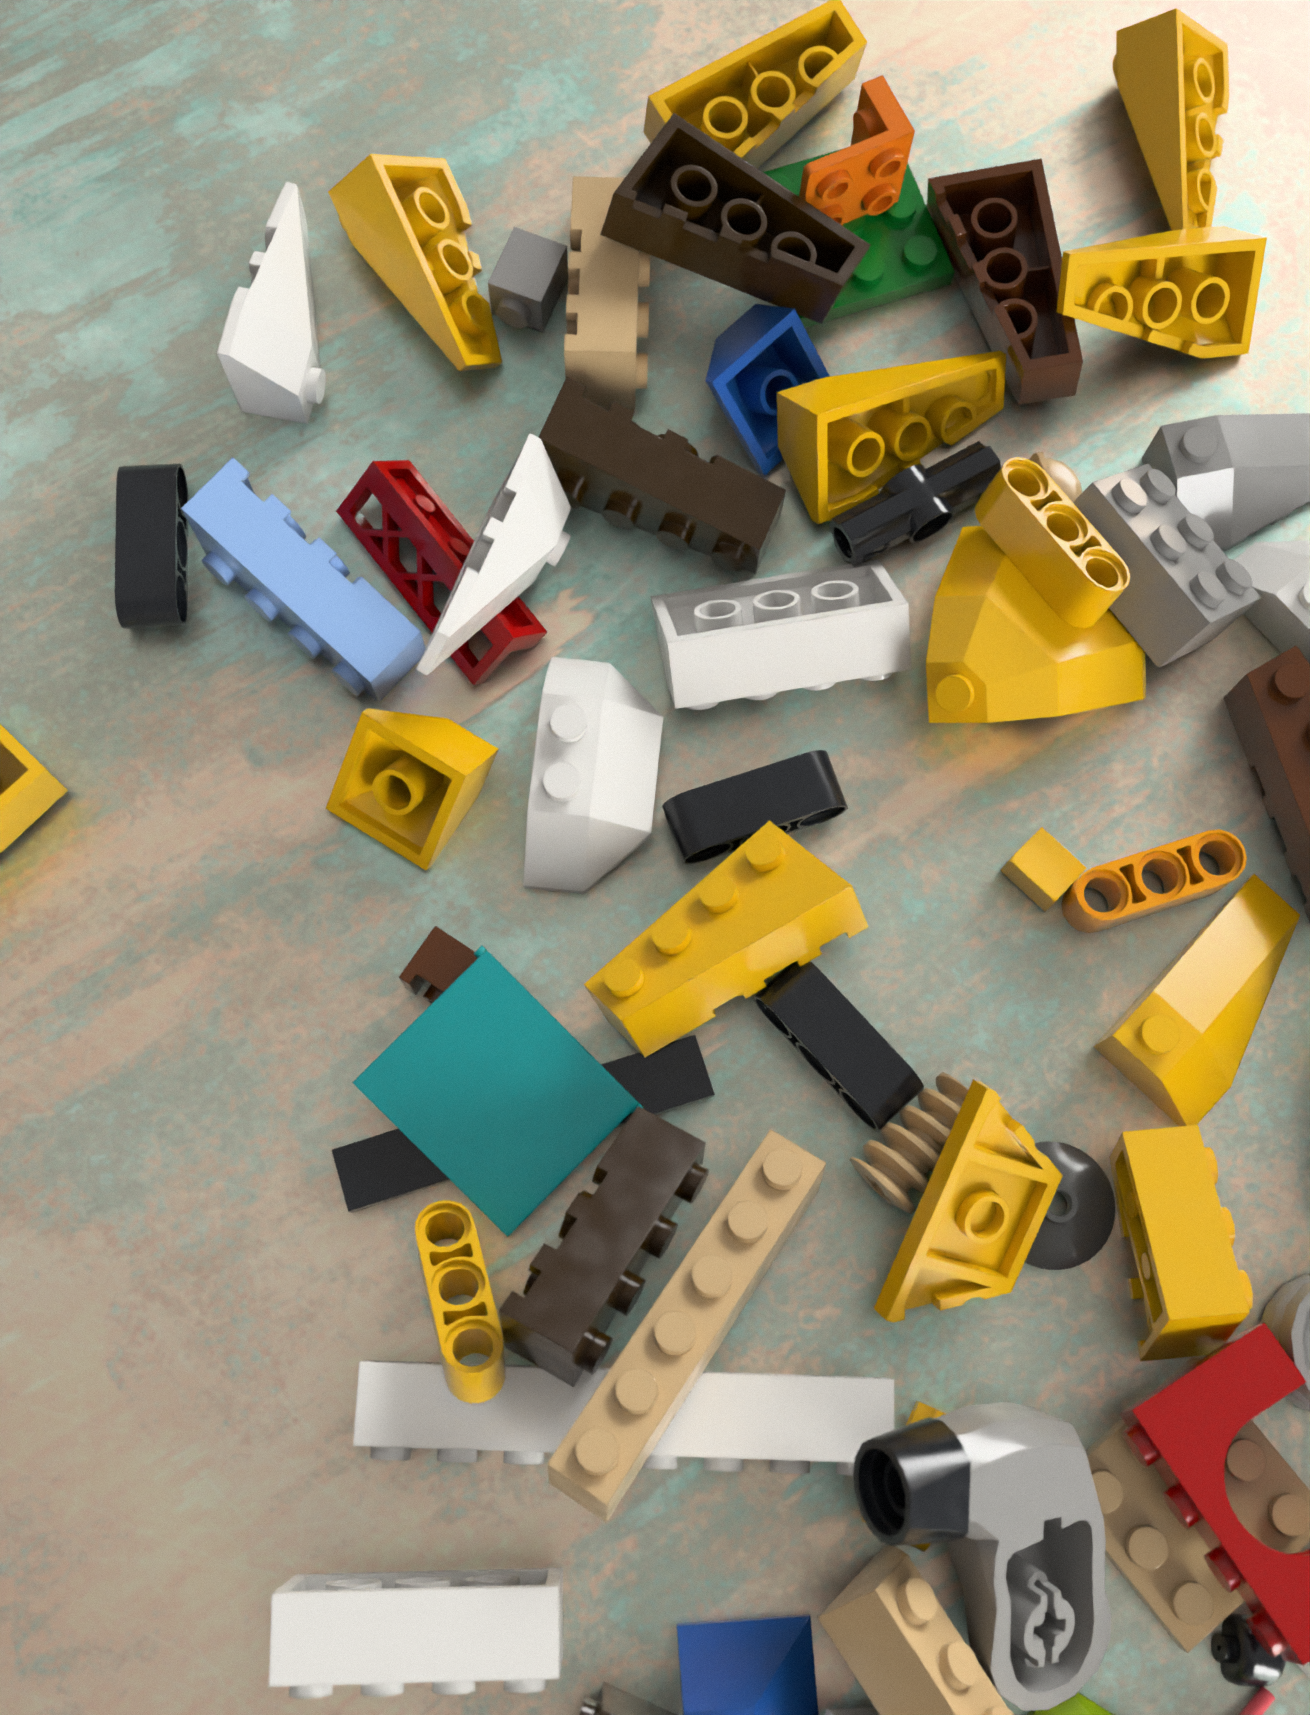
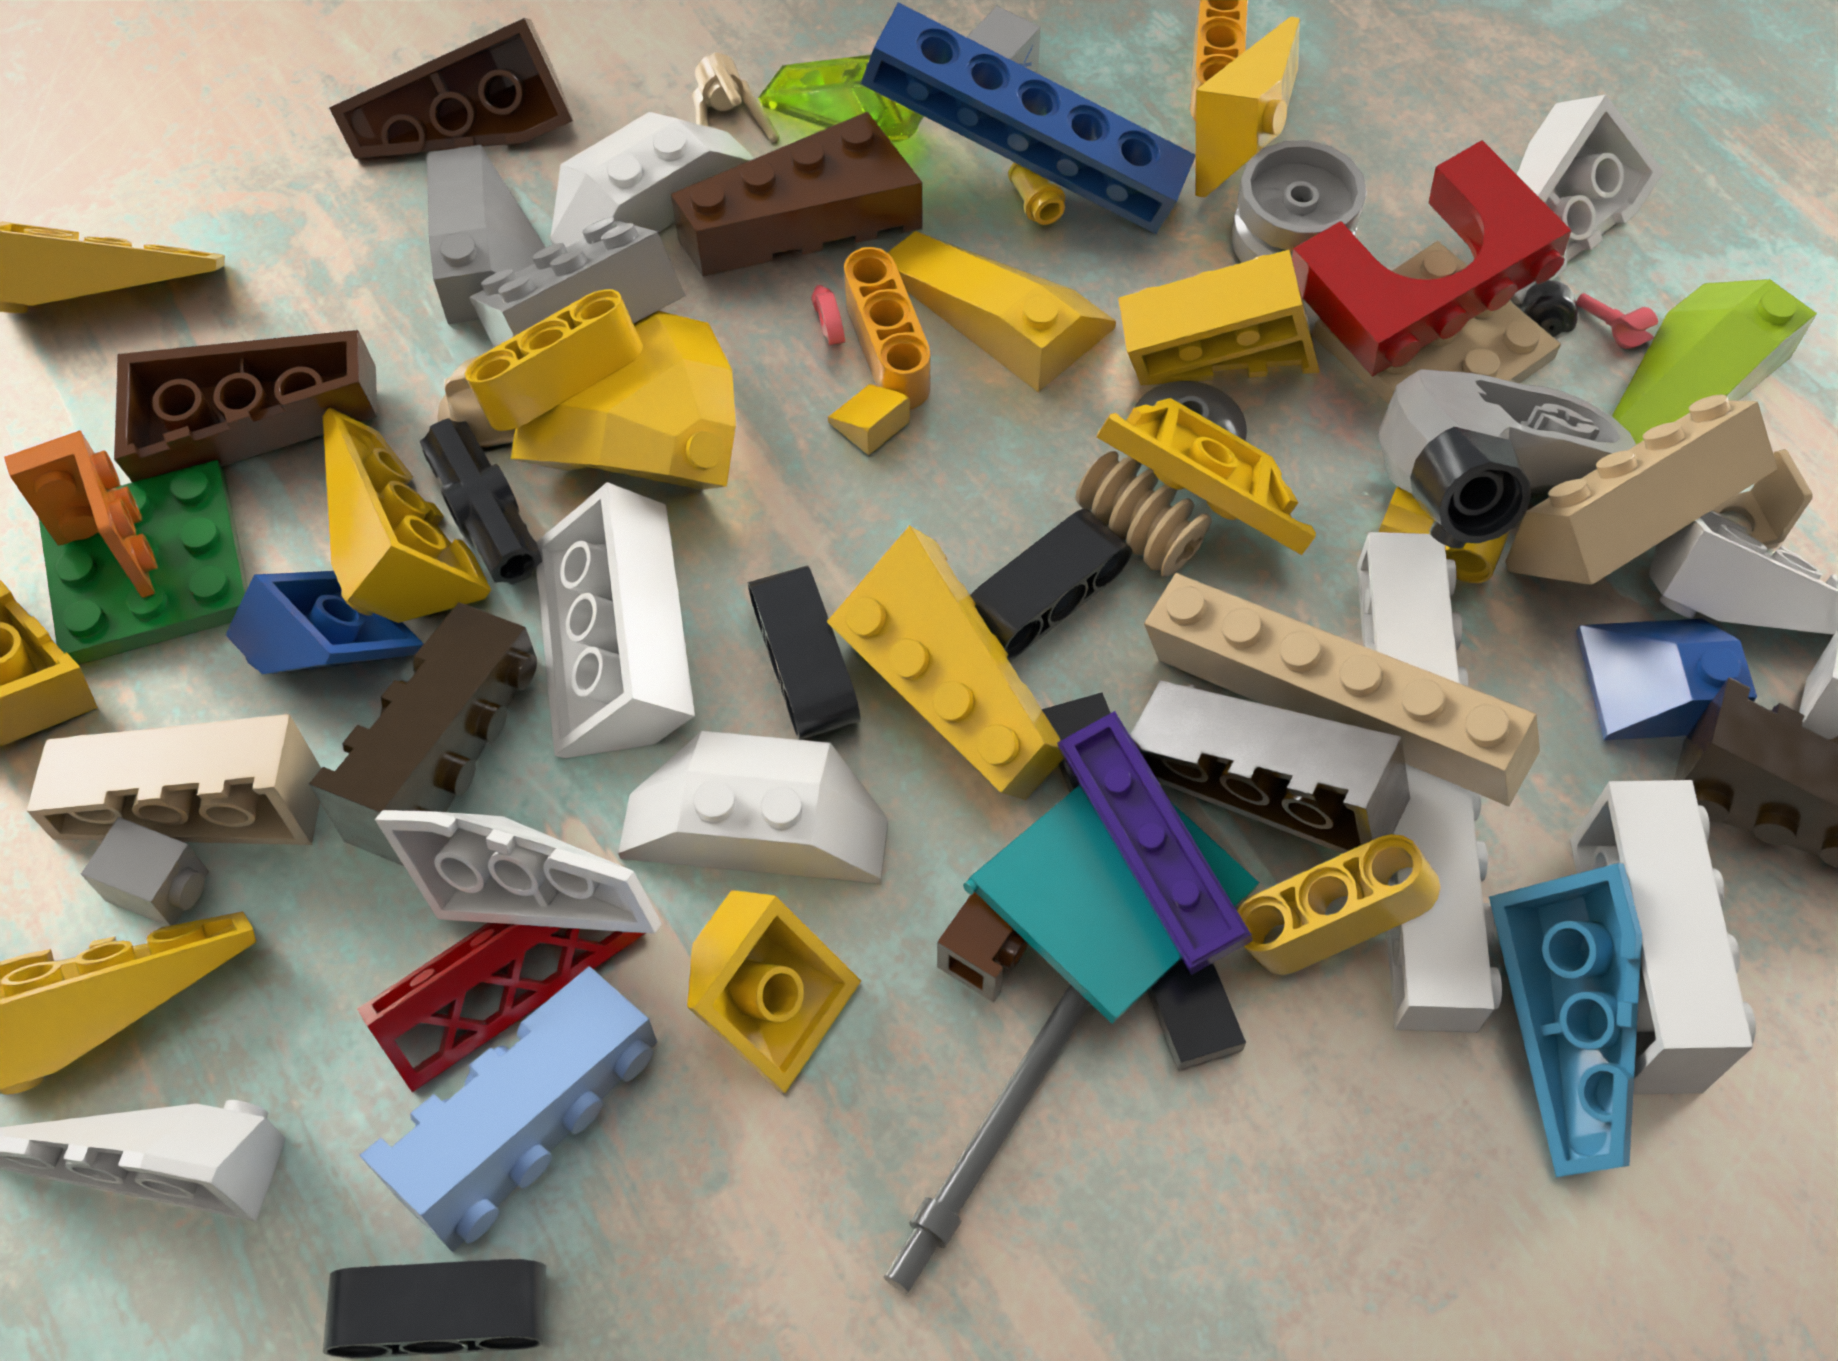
camera: 85 degrees left, 15 degrees down
dark brown wedge [600,113,871,324] -> none
yellow wedge [1057,226,1267,359] -> none
none -> coral piece [811,285,845,346]
none -> dark grey bar [884,984,1090,1294]
none -> dark purple tile [1057,711,1252,975]
none -> dark azure wedge [1489,863,1642,1177]

